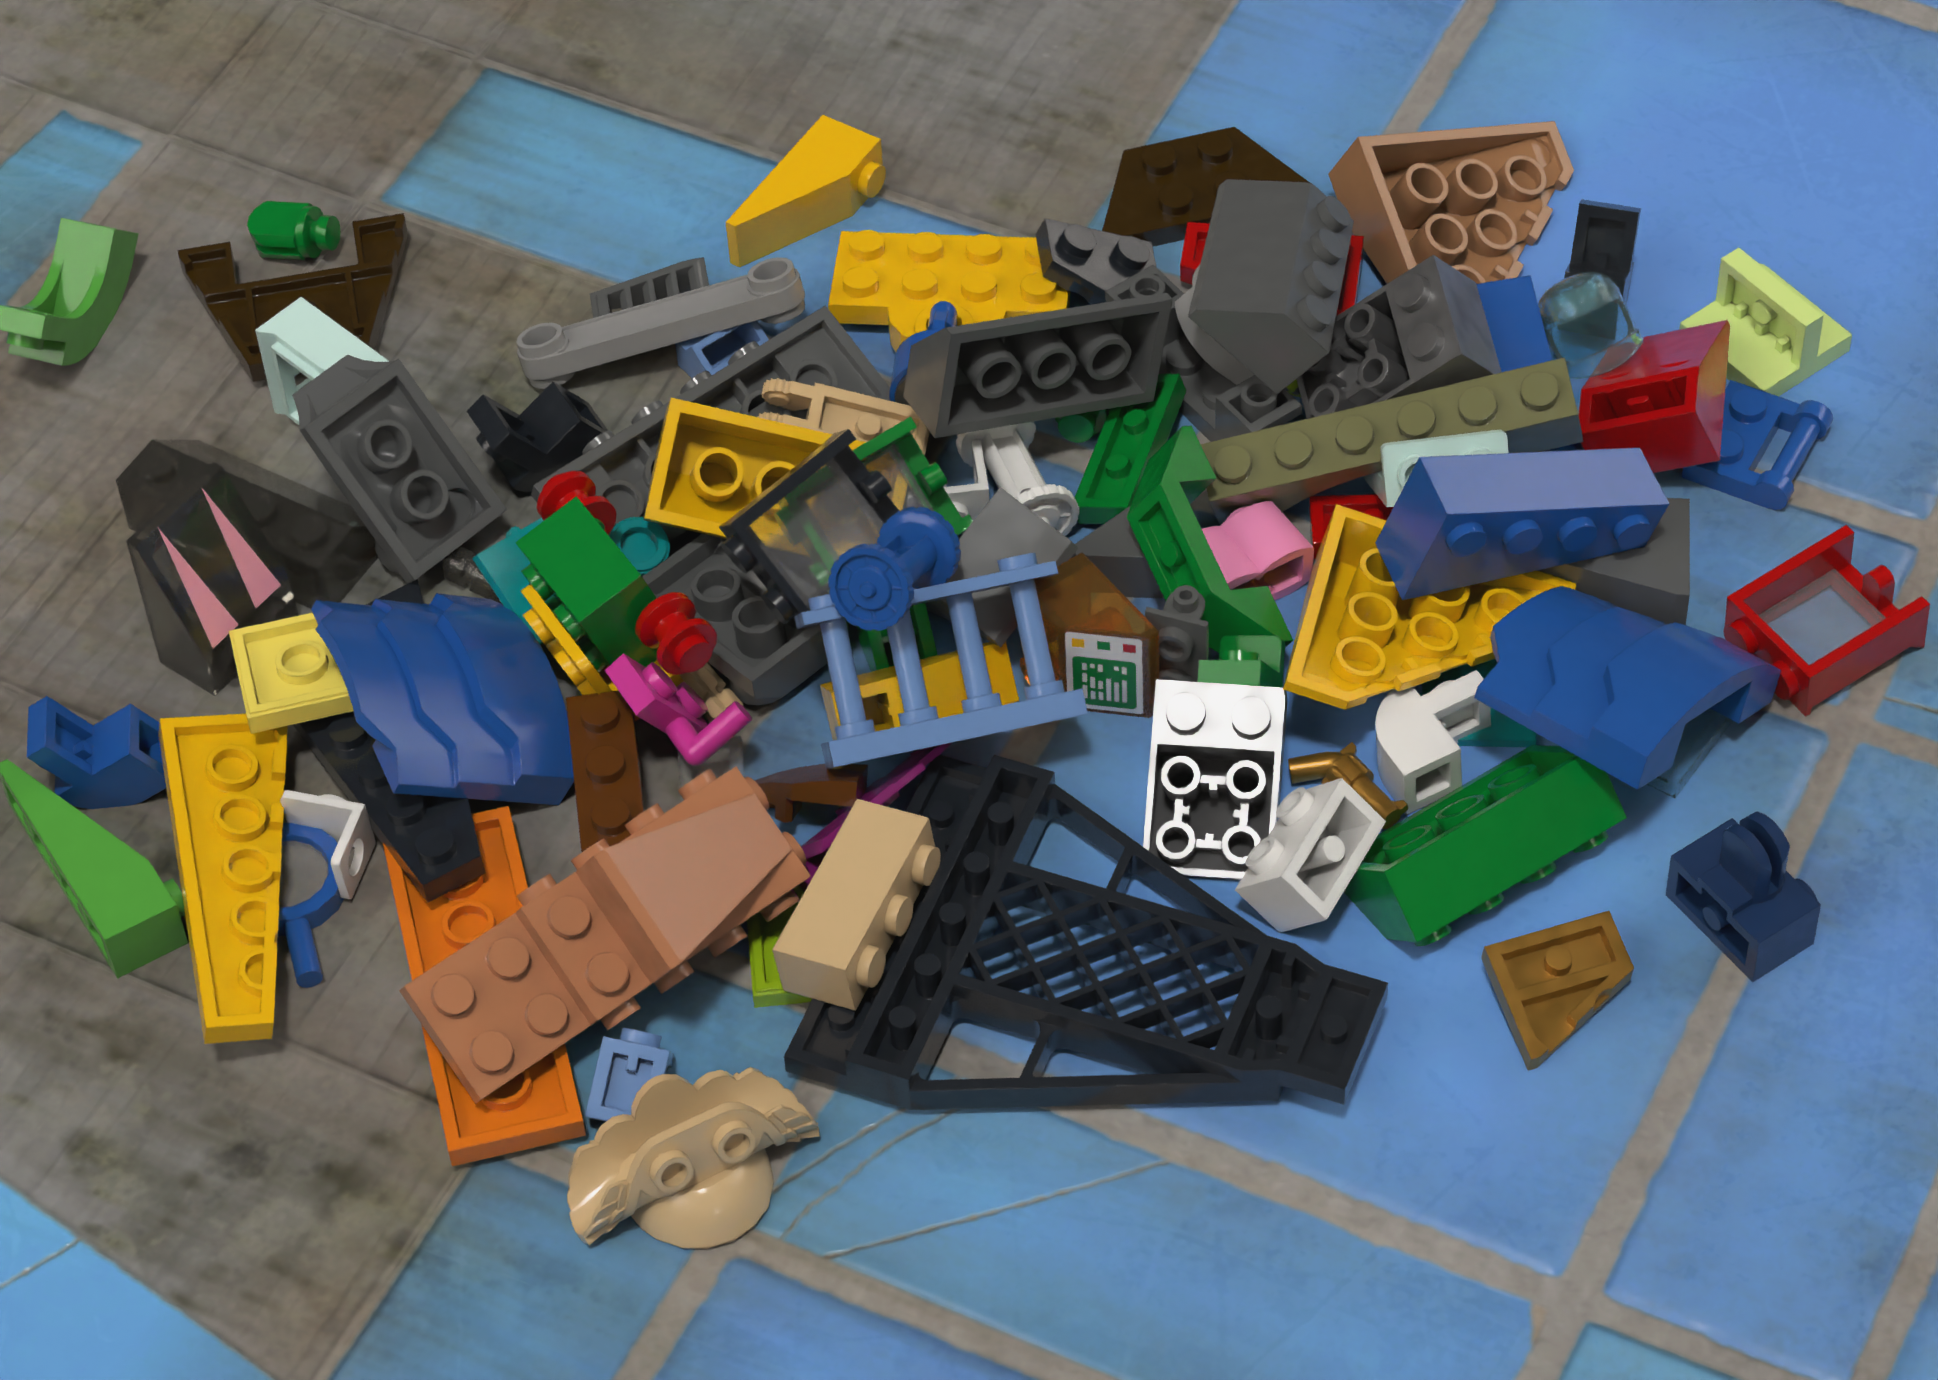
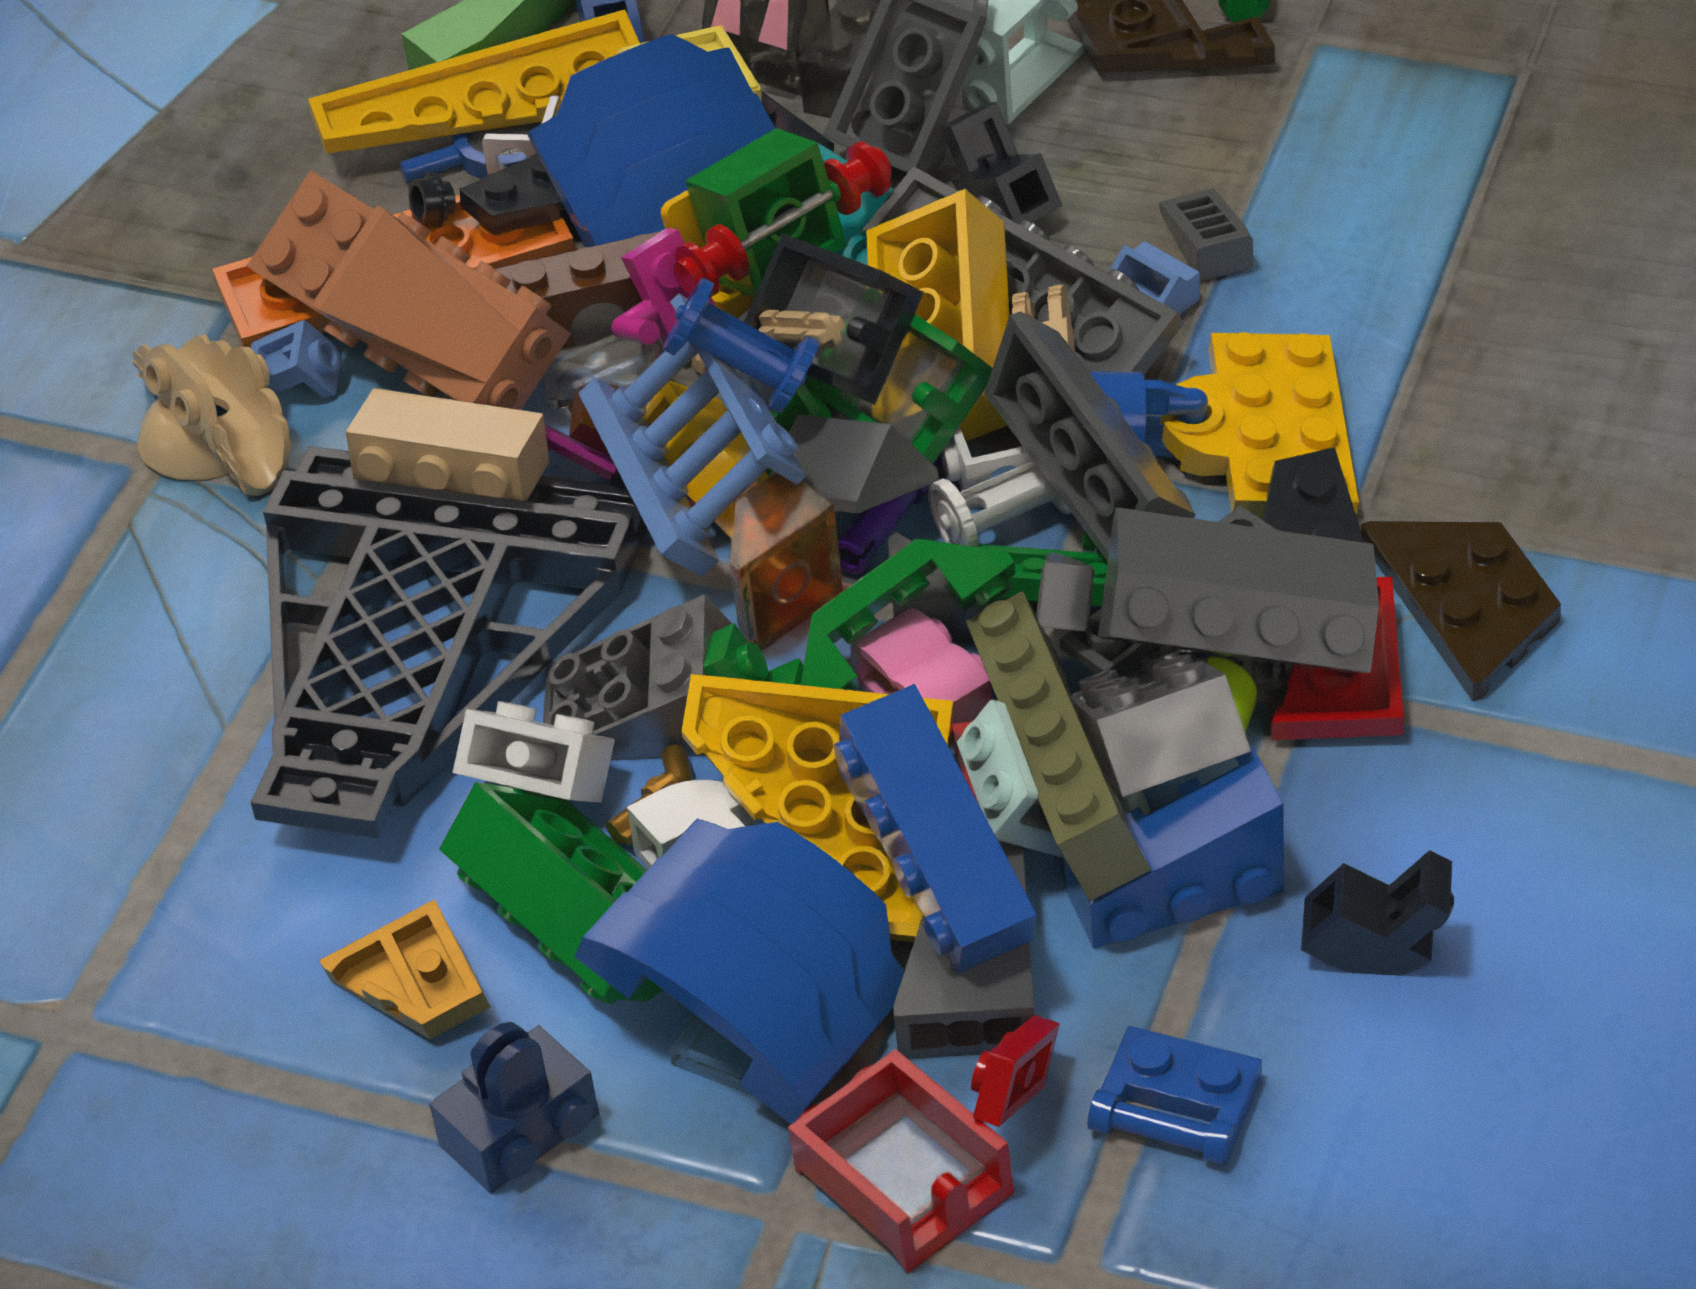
camera: 85 degrees right, 5 degrees down
light grey piece [516,257,805,389] -> none
yellow slope [726,115,886,267] -> none
dark grey hinge [1145,585,1209,694] -> none
medium nougat slope [1328,121,1574,284] -> none
clear light blue helmet [1538,272,1644,379] -> none
red slope [1579,320,1730,473] -> none
yellowish green bracket [1679,247,1852,396] -> none
none -> black plate [408,172,456,228]
none -> tan axle [758,310,845,349]
none -> red plate [971,1014,1060,1127]
none -> dark grey slope [1036,553,1095,631]

